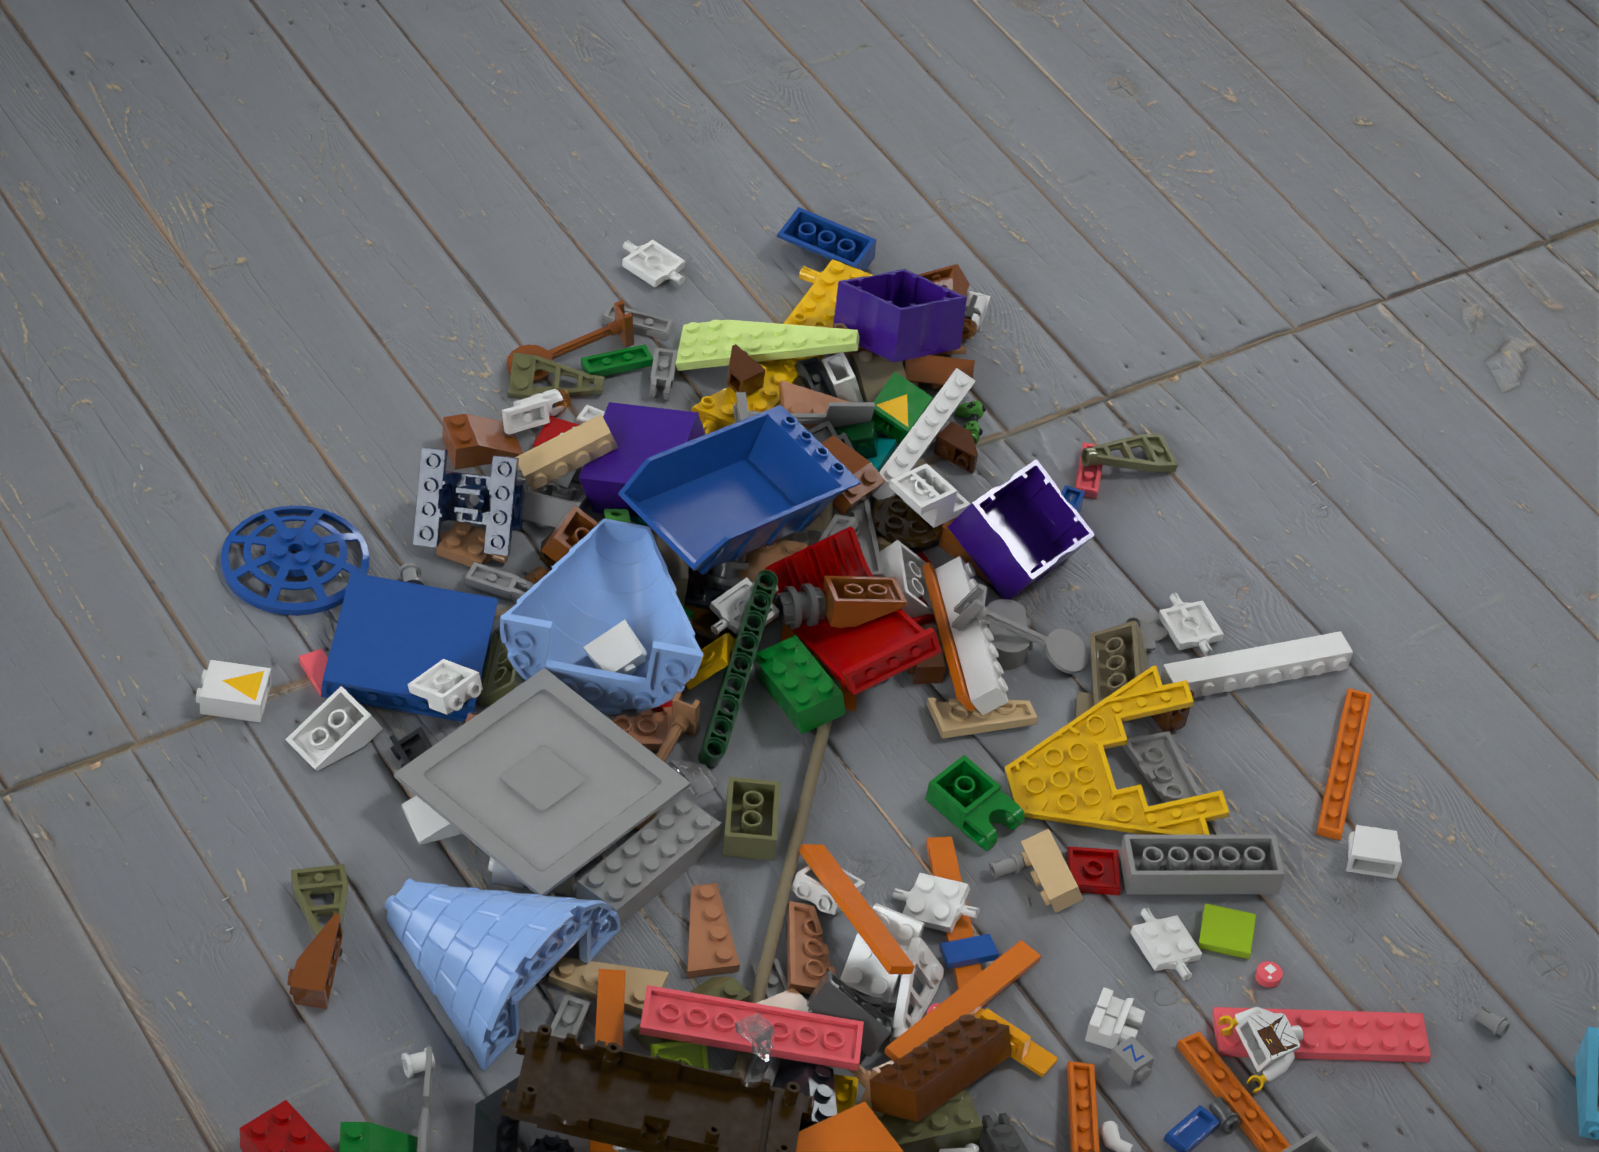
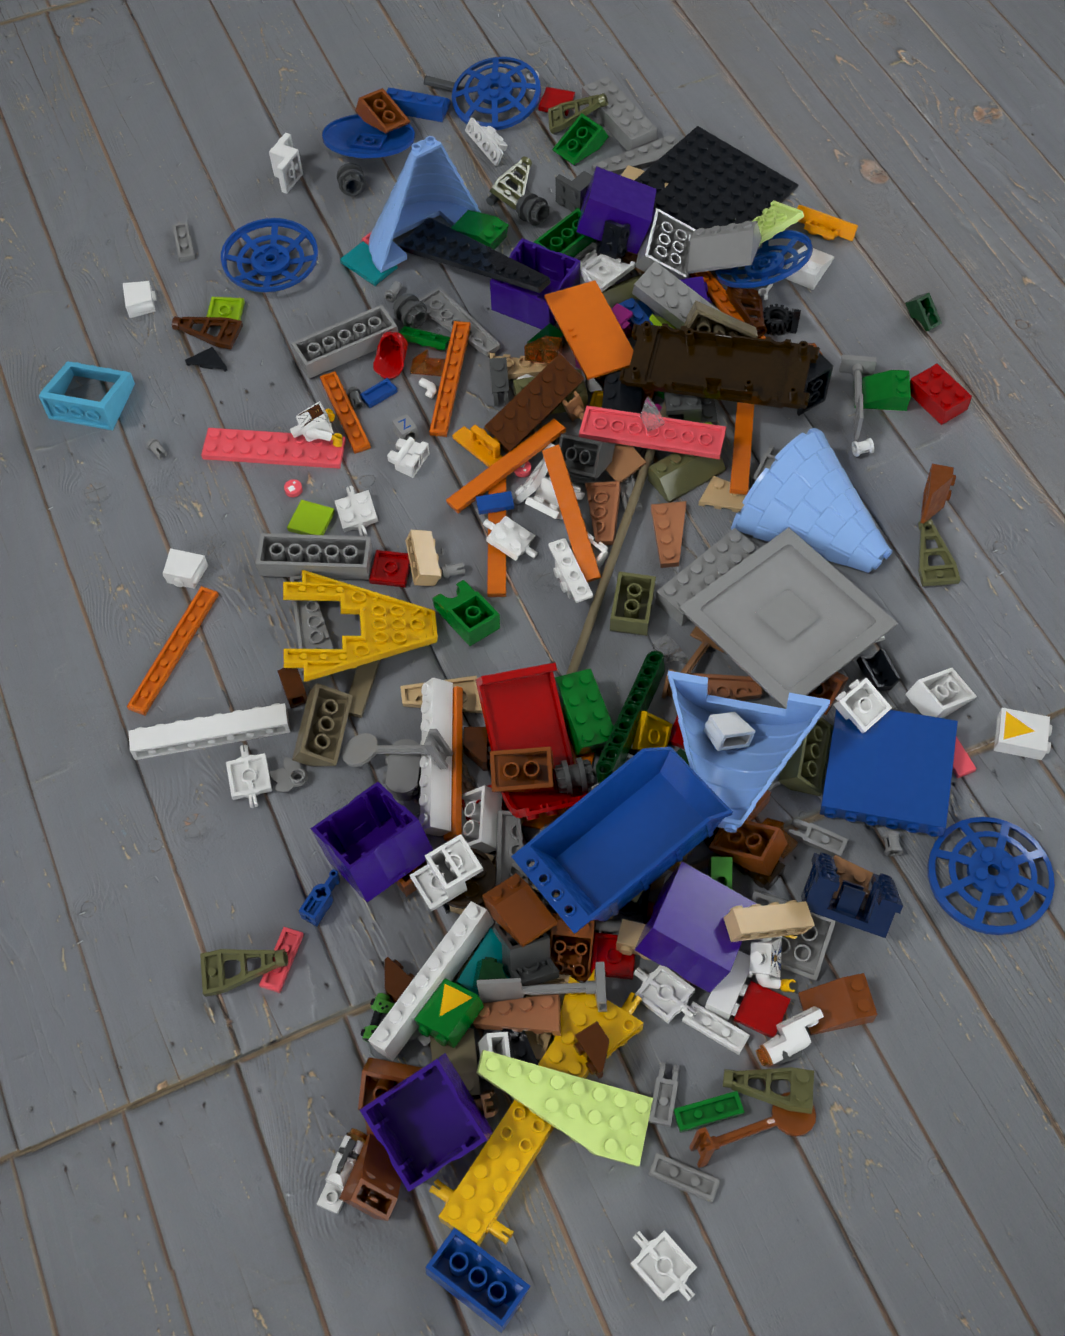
camera: 165 degrees left, 15 degrees up
none -> white bracket [549,538,593,603]

